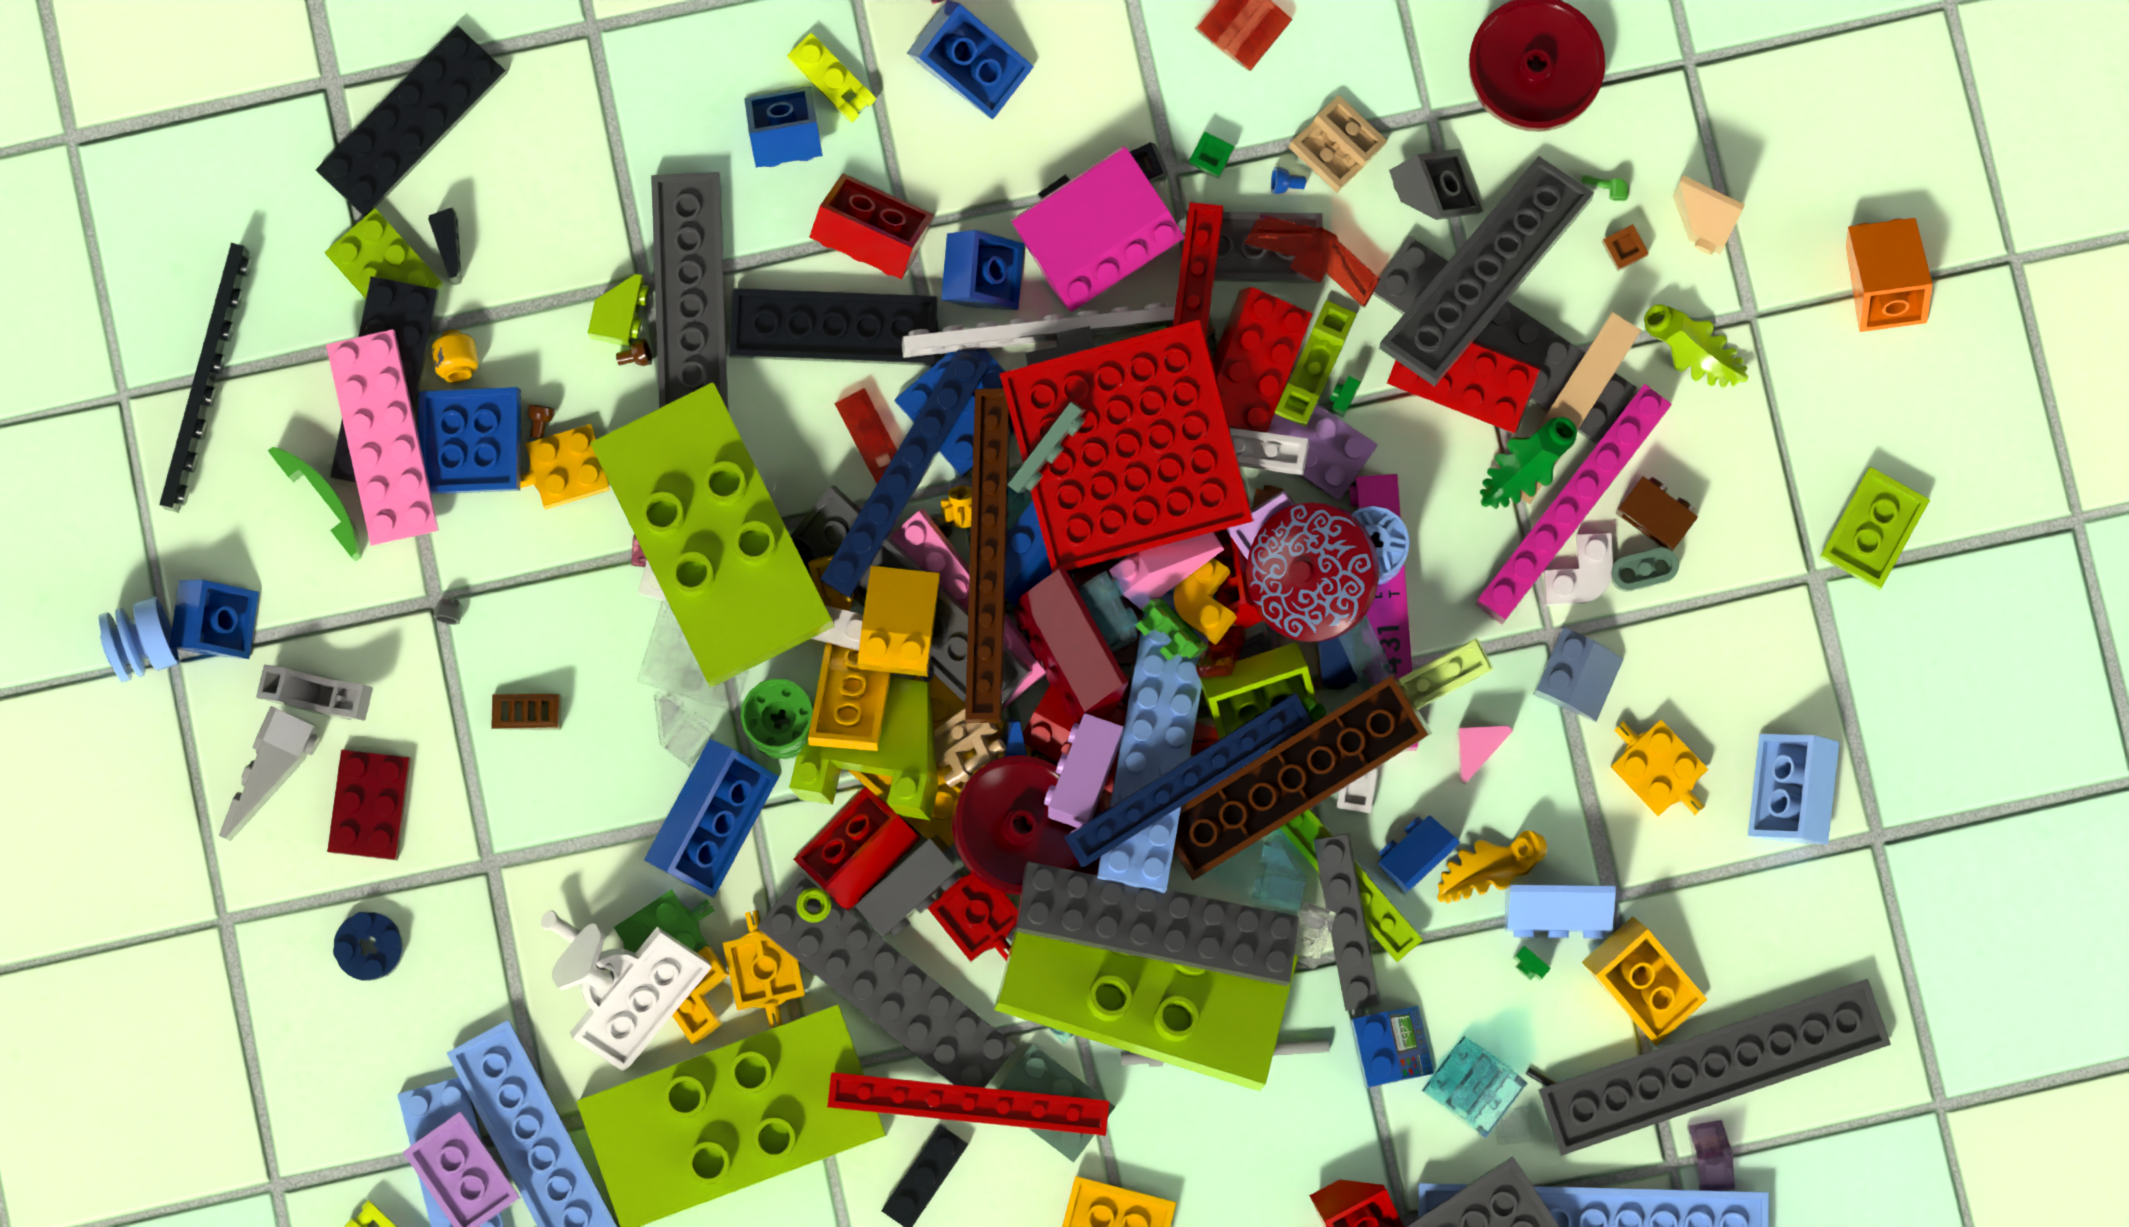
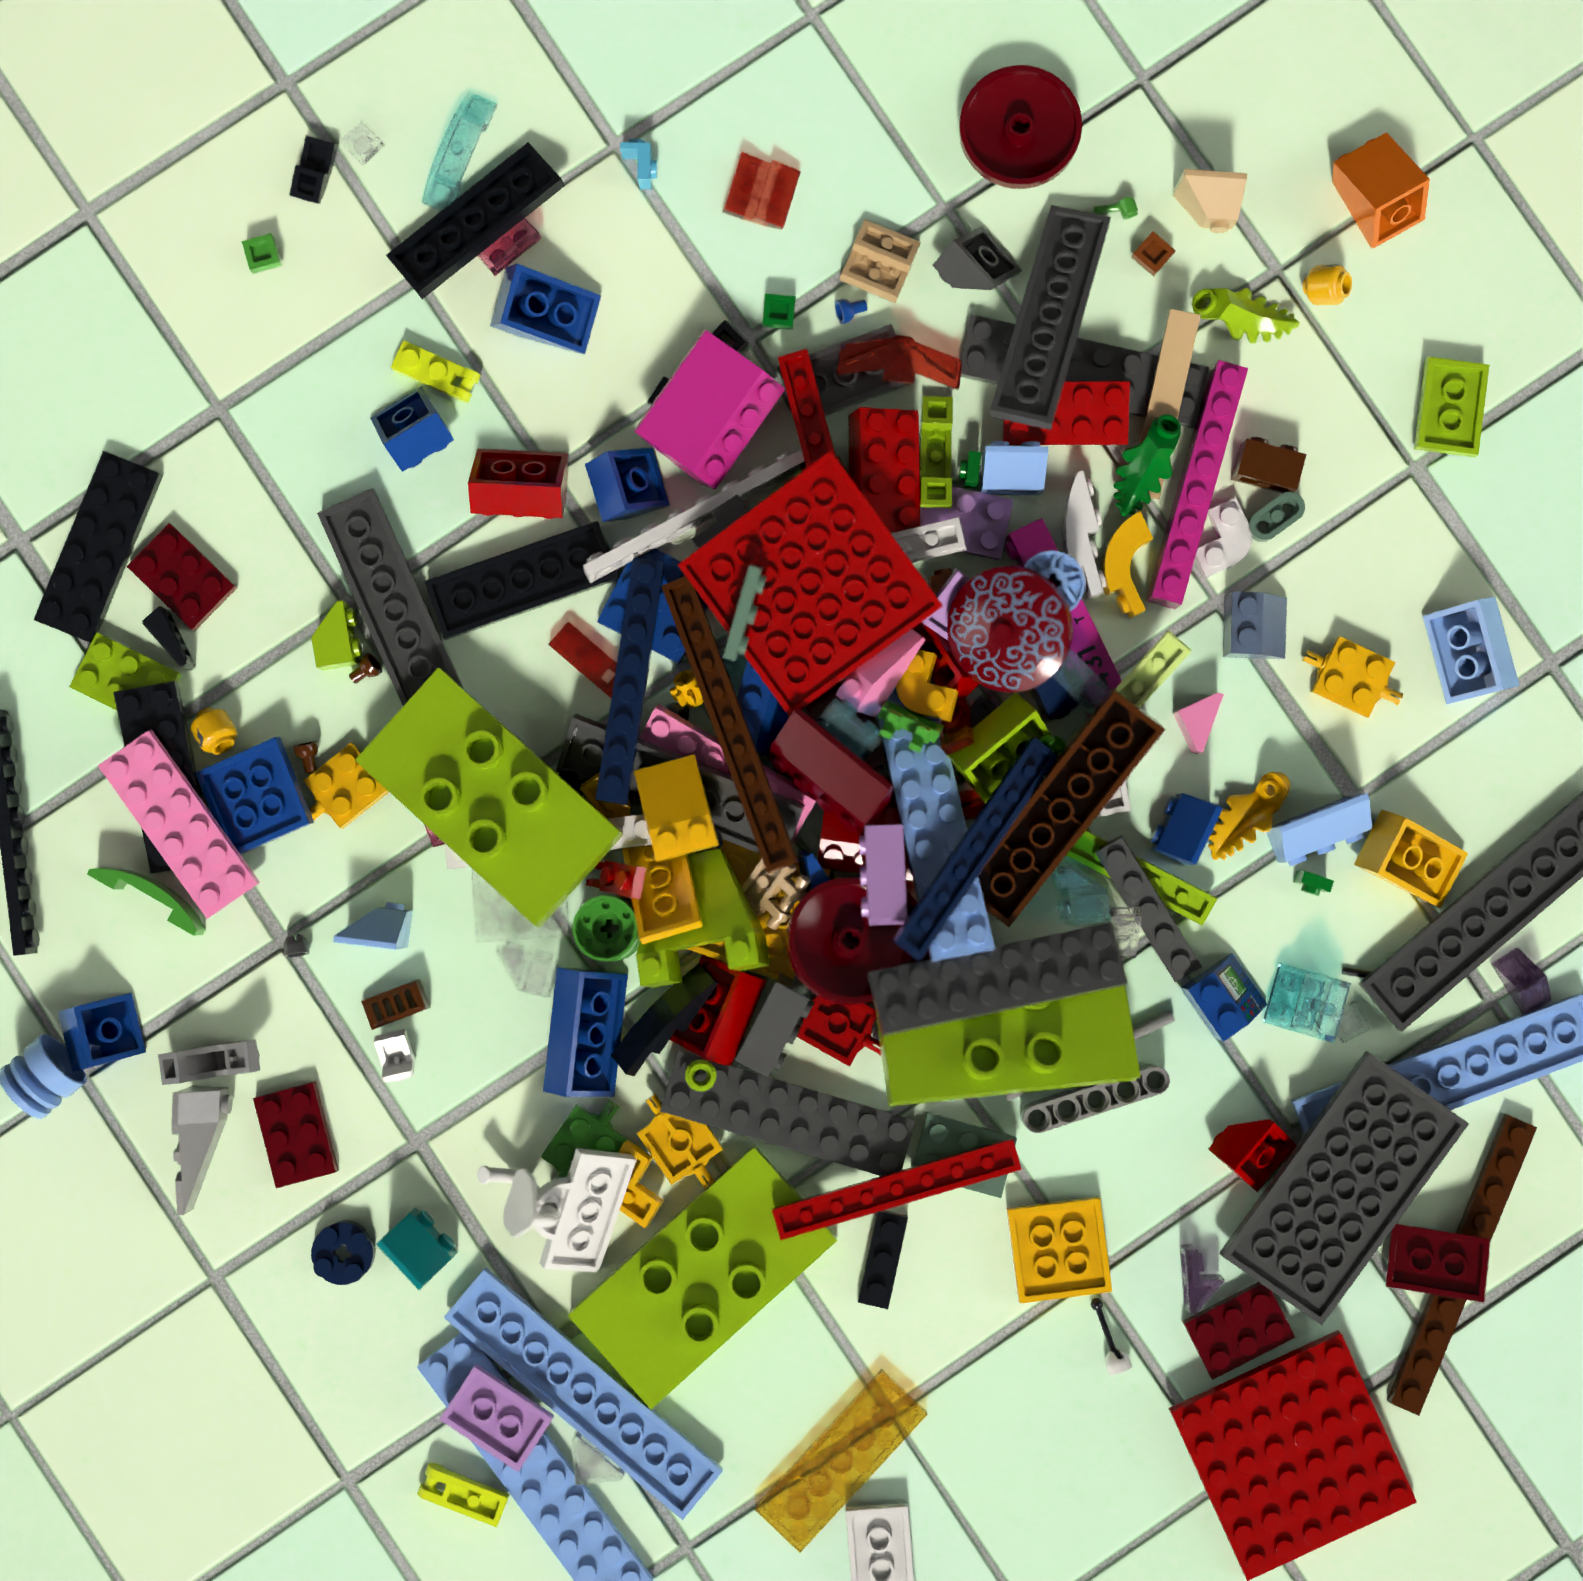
camera: 20 degrees left, 5 degrees up
none -> dark red plate [126,523,238,631]
none -> light blue slope [333,902,413,950]
none -> white bracket [374,1029,416,1083]
none -> teal slope [376,1207,458,1291]
none -> red hinge [585,860,646,899]
none -> black slope [611,963,719,1076]
none -> light blue slope [980,441,1048,496]
none -> light grey beam [1020,1064,1170,1133]
none -> white slope [1062,471,1106,600]
none -> yellow arch [1100,511,1153,619]
none -> yellow head [1303,264,1352,305]

